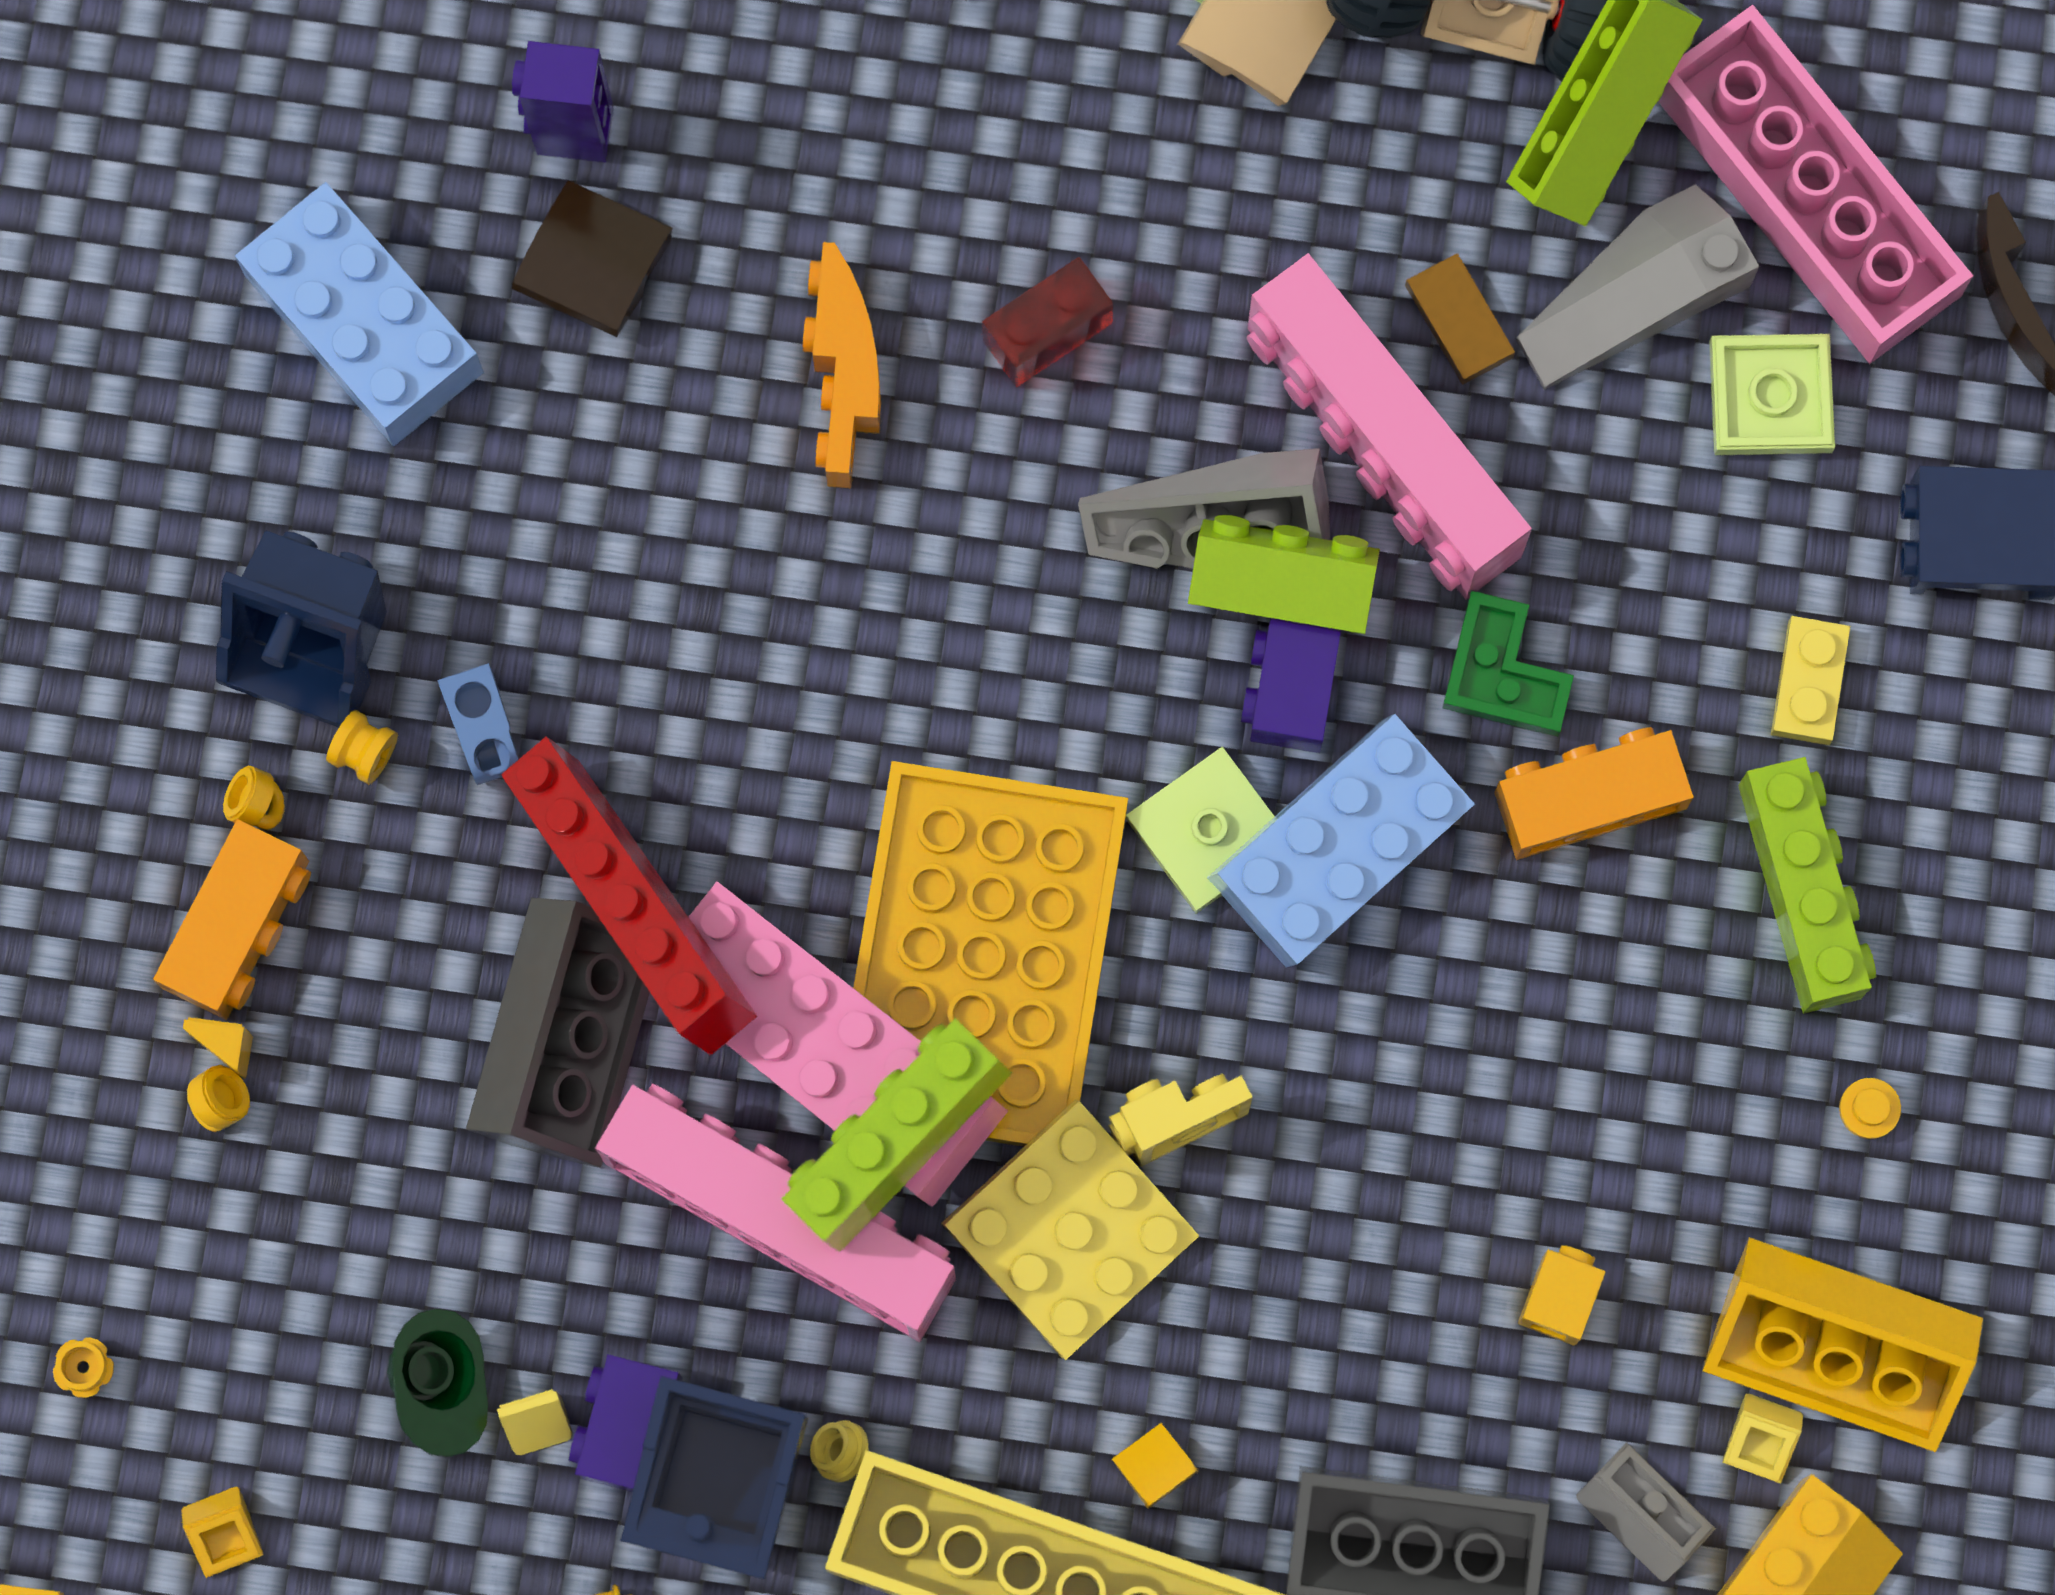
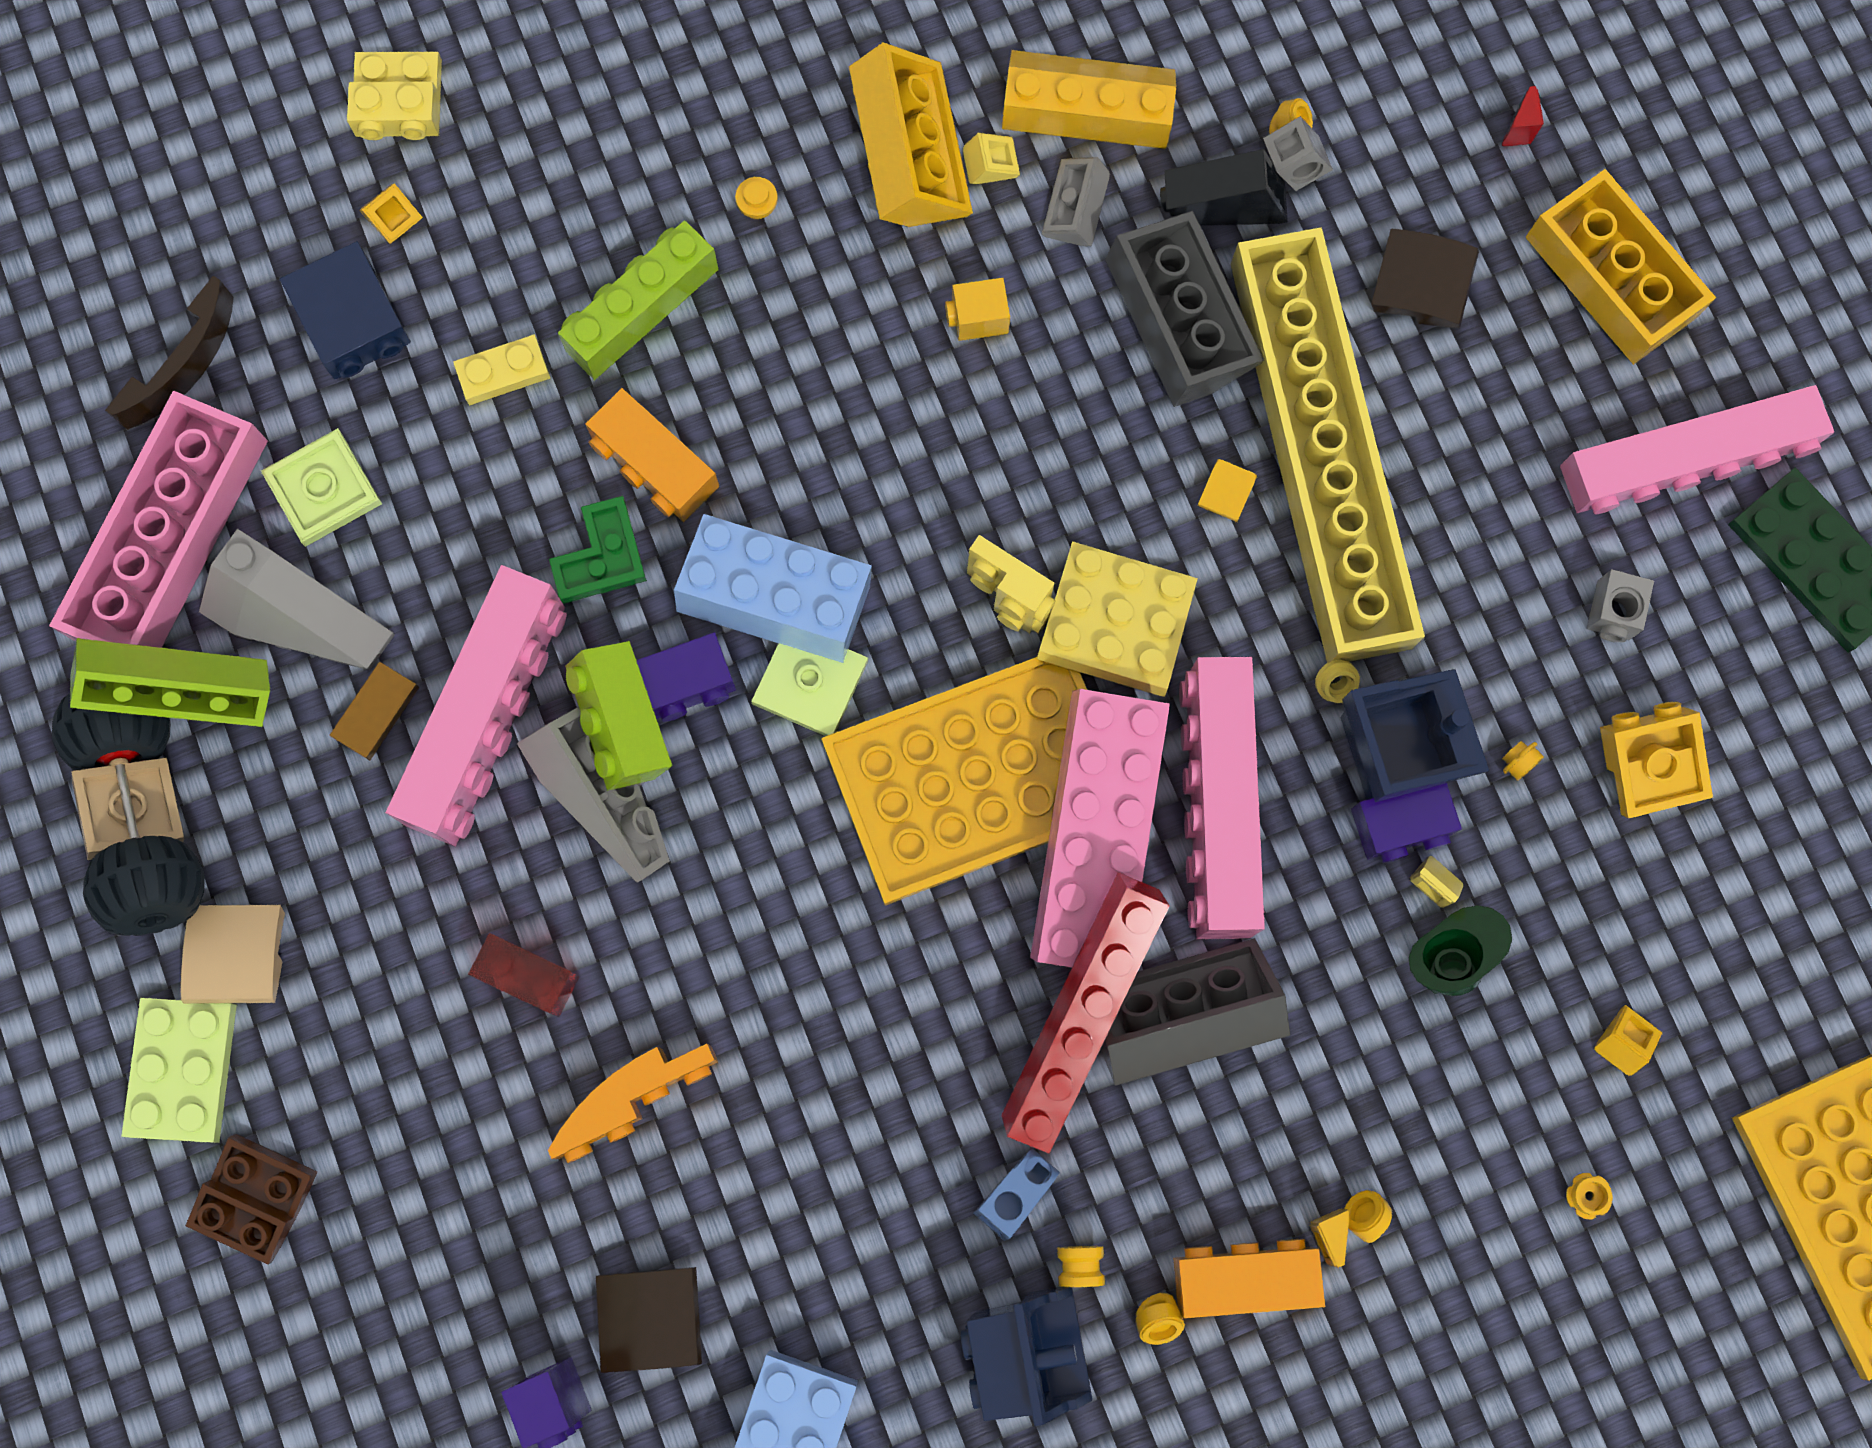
camera: 125 degrees left, 0 degrees up
lime brick [781,1018,1012,1252] -> none

